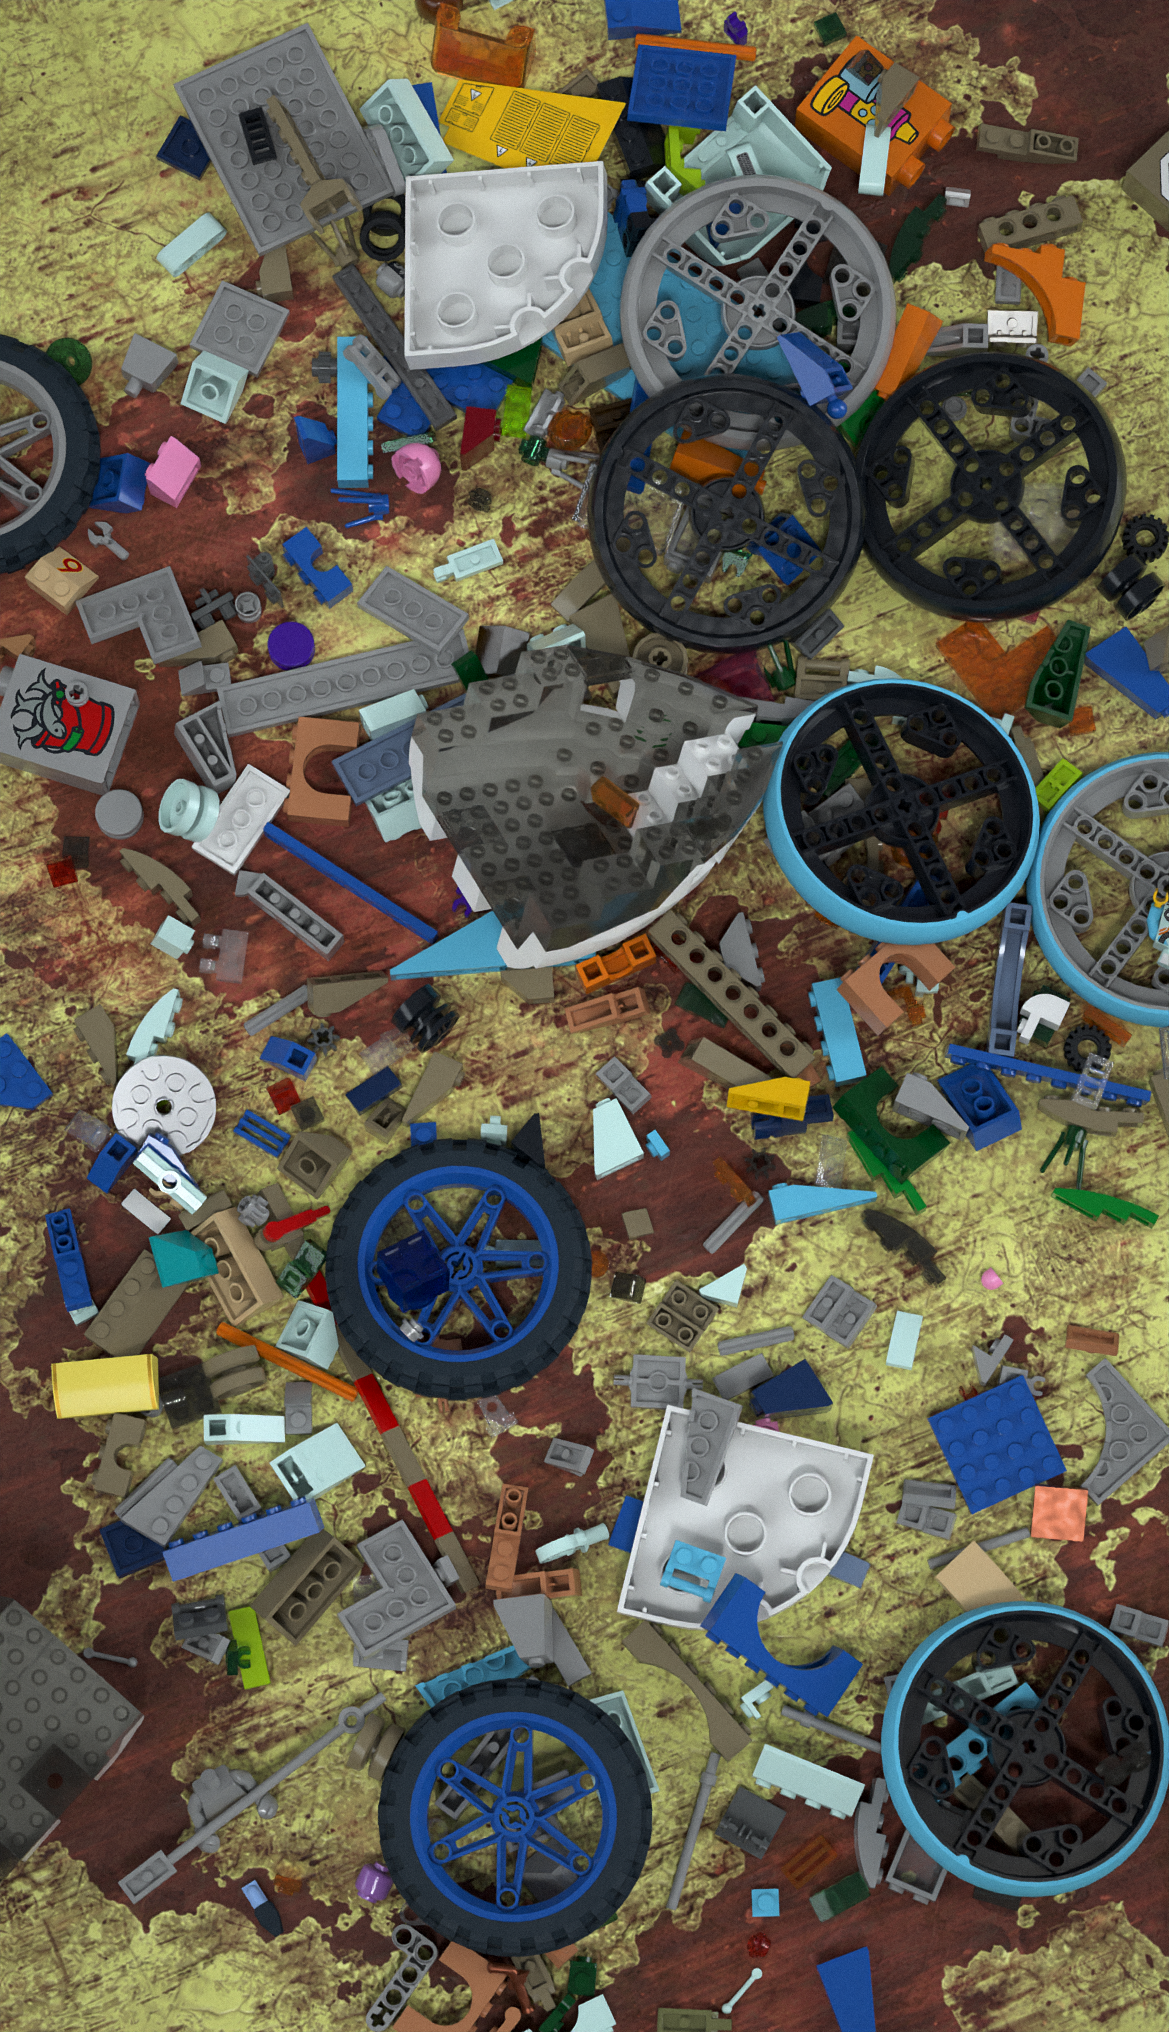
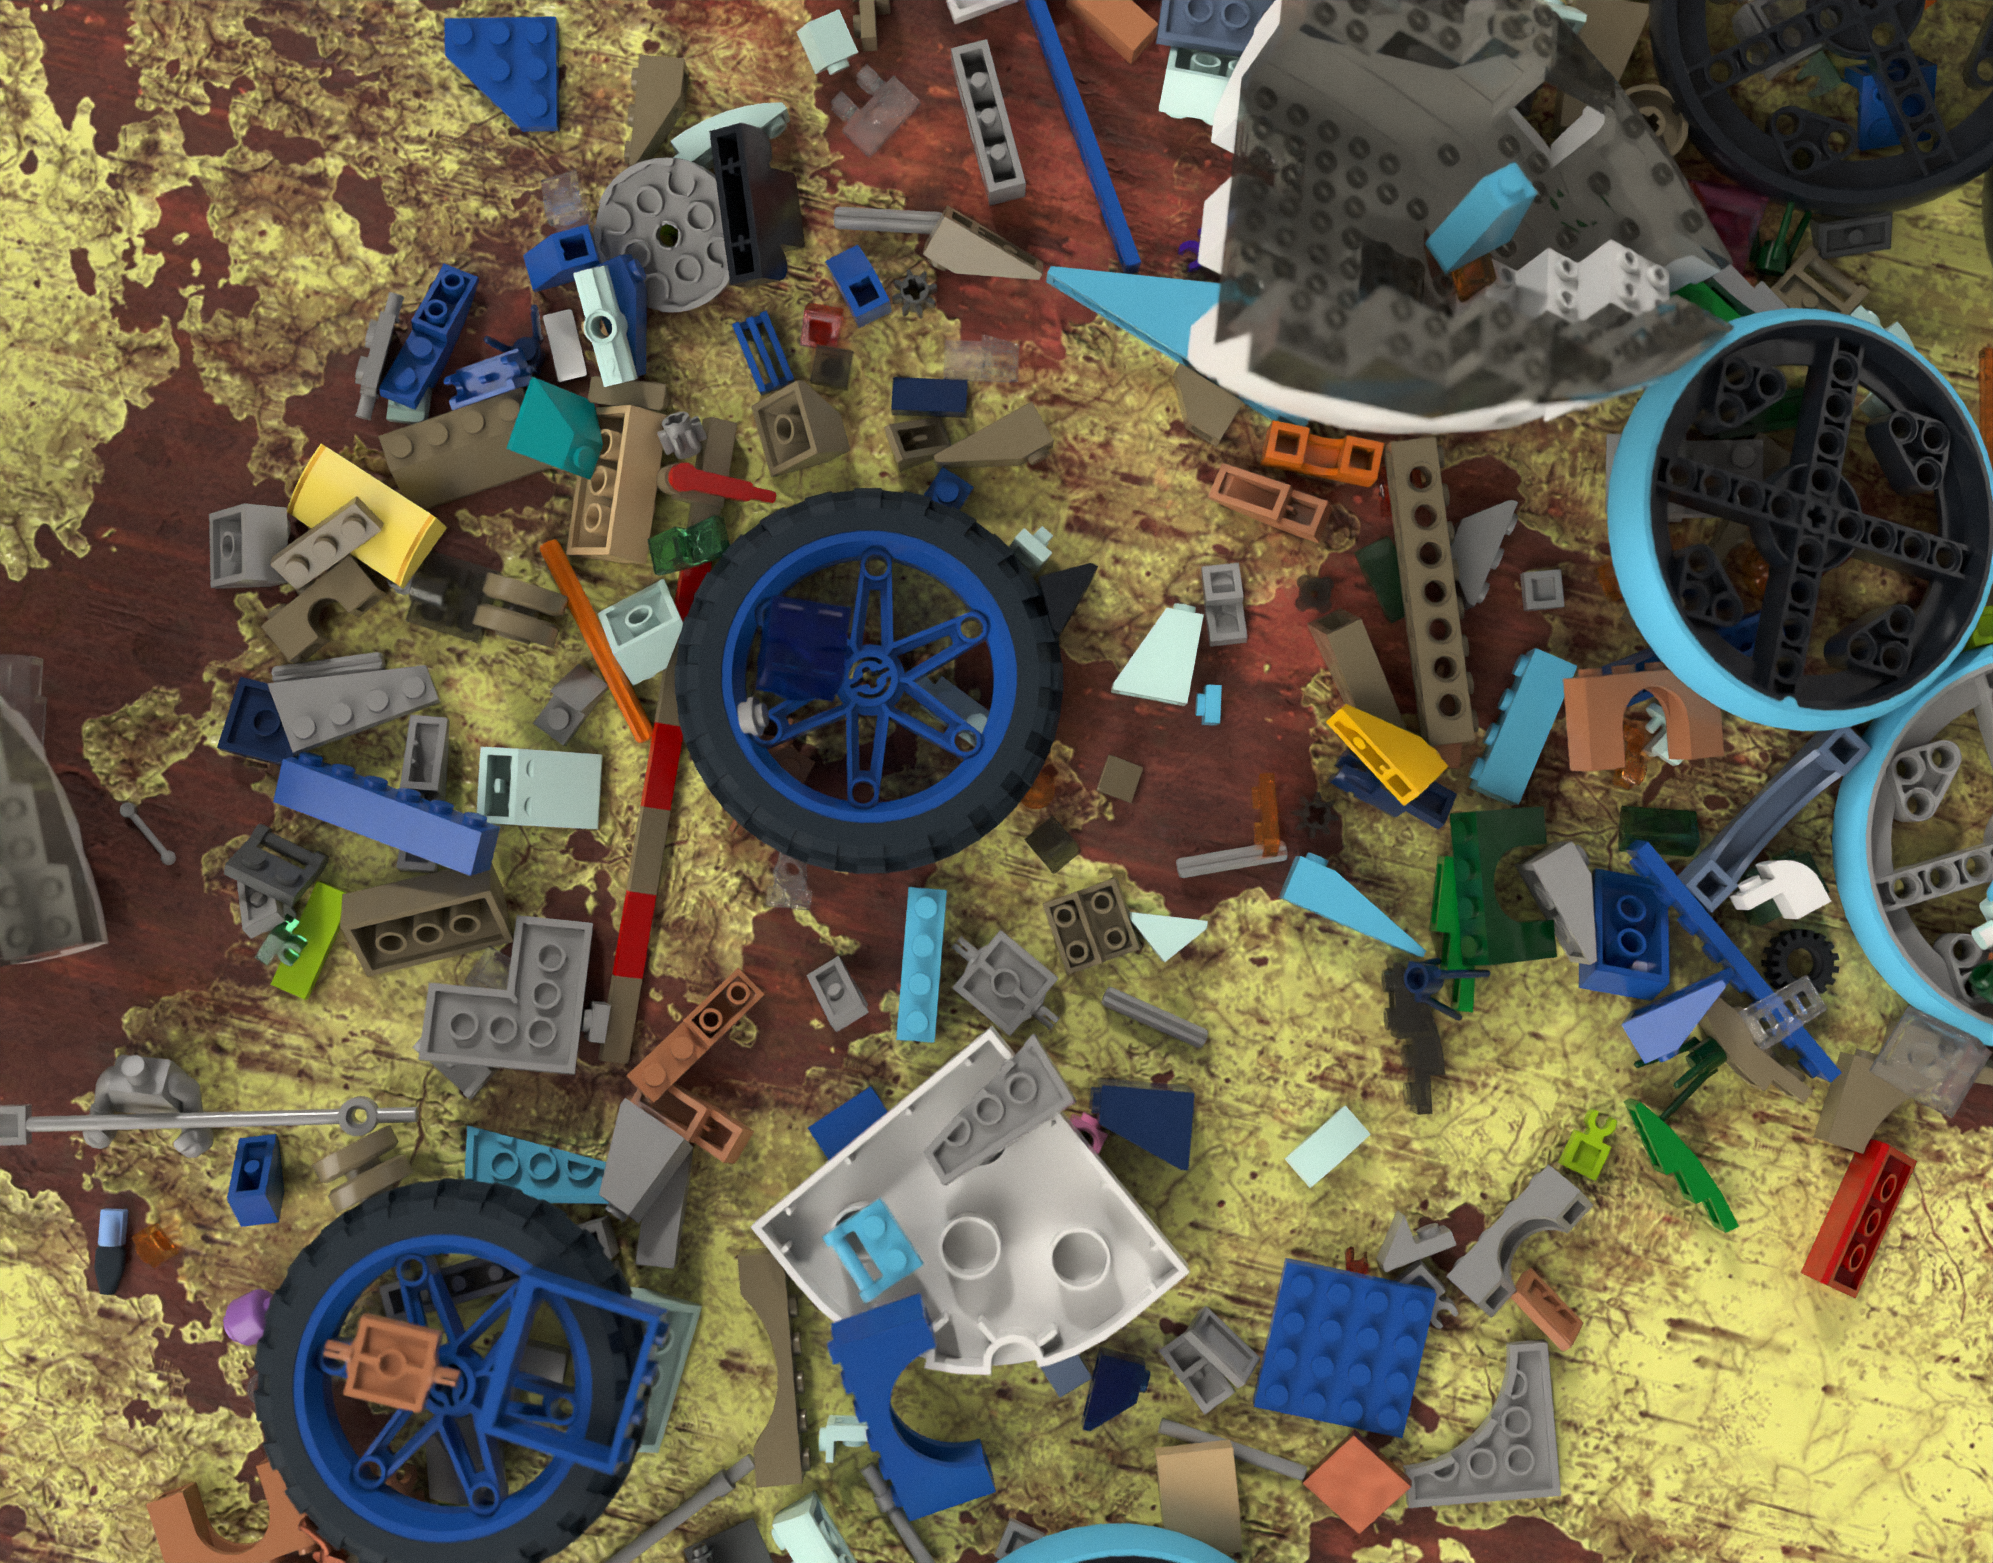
camera: 30 degrees right, 10 degrees up
light aqua slope [204,1414,285,1445] -> none
light grey tile [235,870,262,897] -> none
light grey beam [366,1924,438,2032] -> none
black wheel [391,984,460,1053] -> none
light aqua pin [535,1523,609,1564] -> none
light grey slope [712,1353,774,1400] -> none
light grey slope [802,1275,877,1349] -> none
clear slope [814,1134,847,1189] -> none
bright pink hinge [981,1267,1004,1290] -> none
clear orange tile [1081,1006,1132,1048] -> none
none -> light grey slope [209,503,291,589]
none -> blue slope [227,1134,285,1227]
none -> dark tan plate [269,496,384,590]
none -> nougat plate [324,1313,462,1413]
none -> light grey plate [355,292,404,421]
none -> blue hinge [444,347,532,411]
none -> blue window [475,1267,670,1475]
none -> dark blue plant [484,305,545,376]
none -> black brick [709,123,805,288]
none -> medium azure brick [896,887,947,1043]
none -> clear blue slope [1081,1346,1150,1431]
none -> dark blue plant [1404,957,1491,1021]
none -> medium azure slope [1425,162,1537,274]
none -> light grey arch [1446,1164,1593,1318]
none -> light grey plate [1520,569,1565,611]
none -> lime plate [1558,1108,1617,1181]
none -> clear green slope [1618,805,1700,857]
none -> slope [1621,967,1734,1064]

